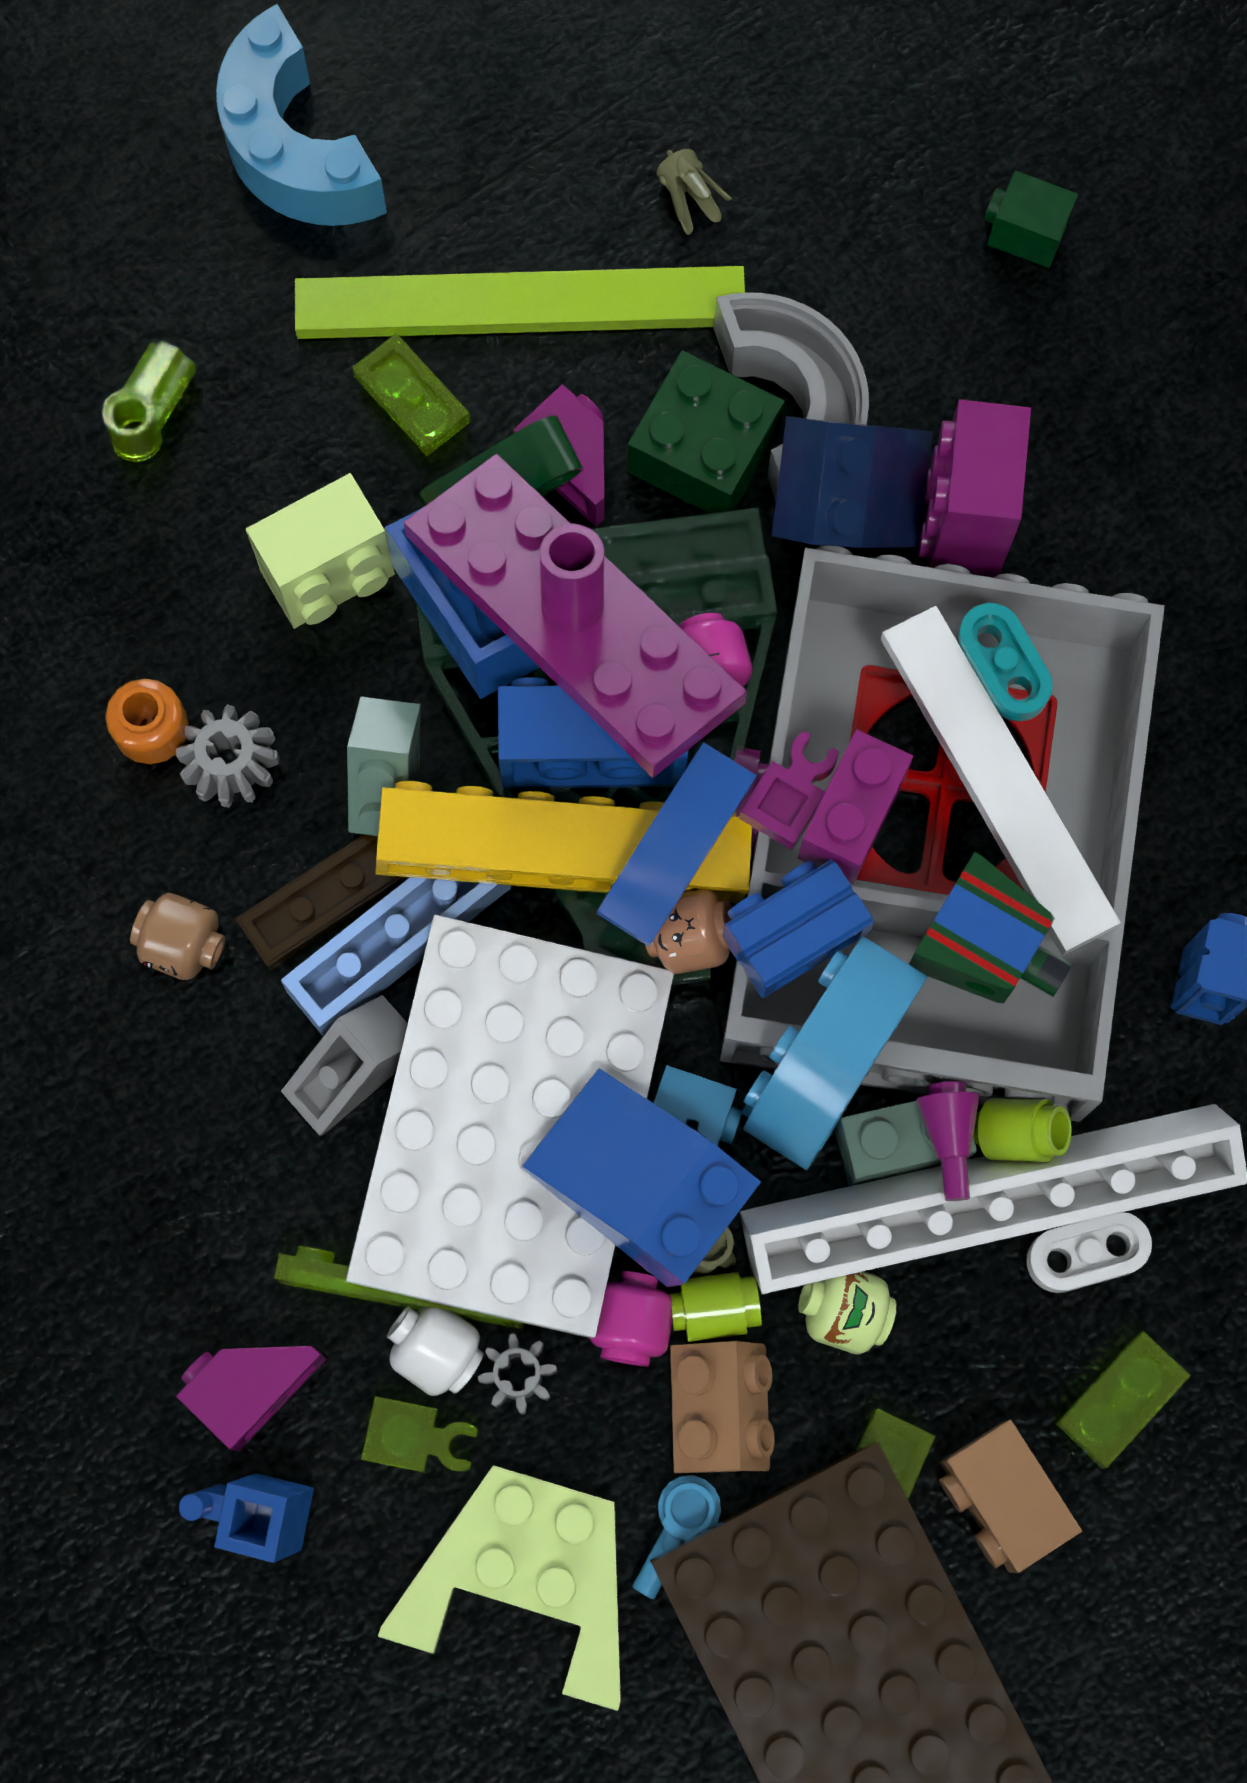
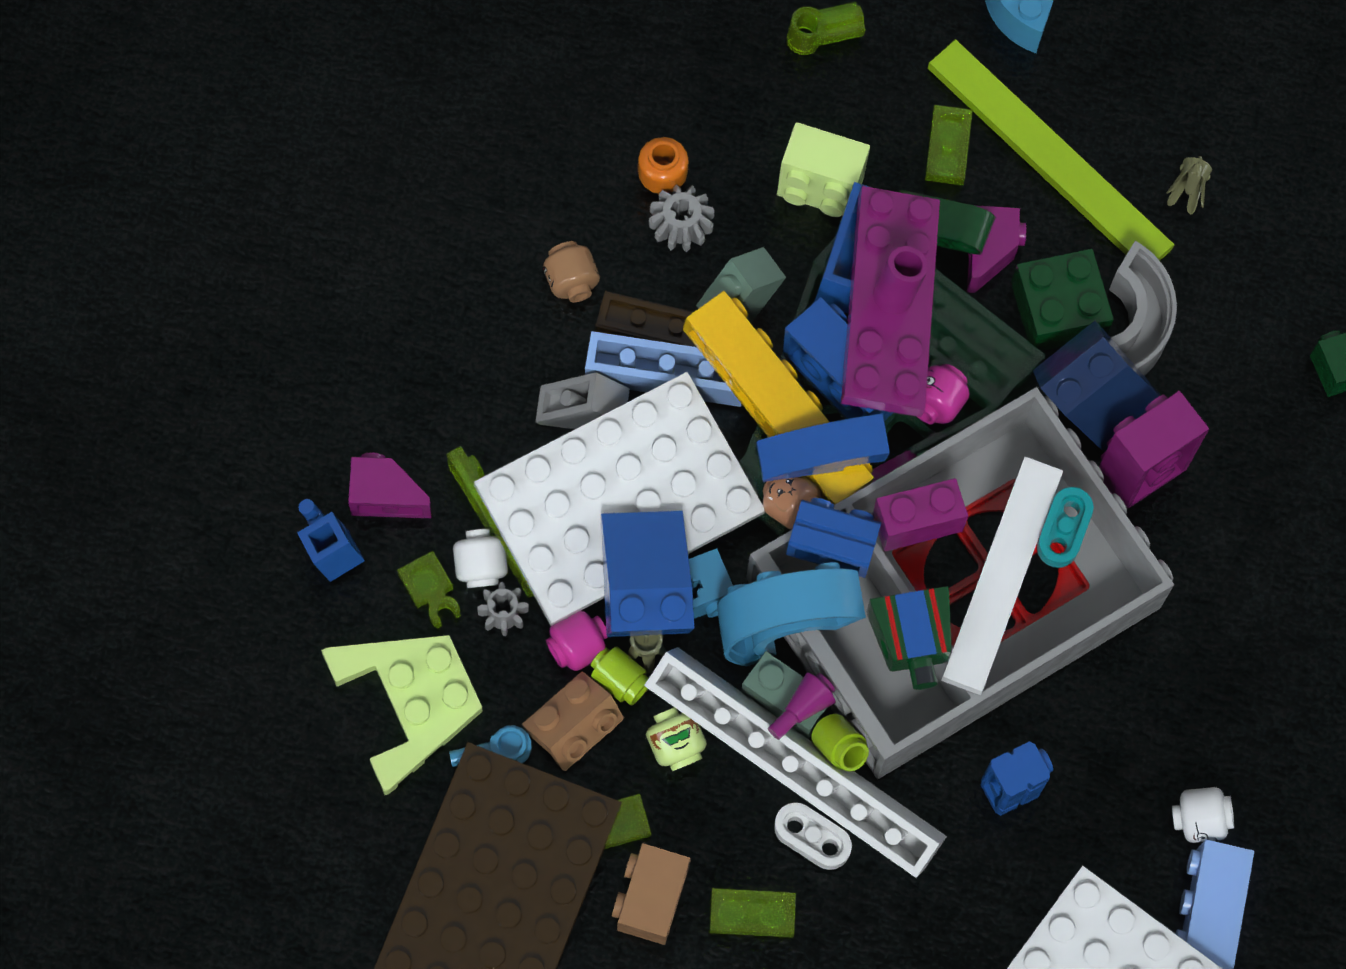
camera: 45 degrees right, 5 degrees down
magenta plate [739,731,839,850] -> none

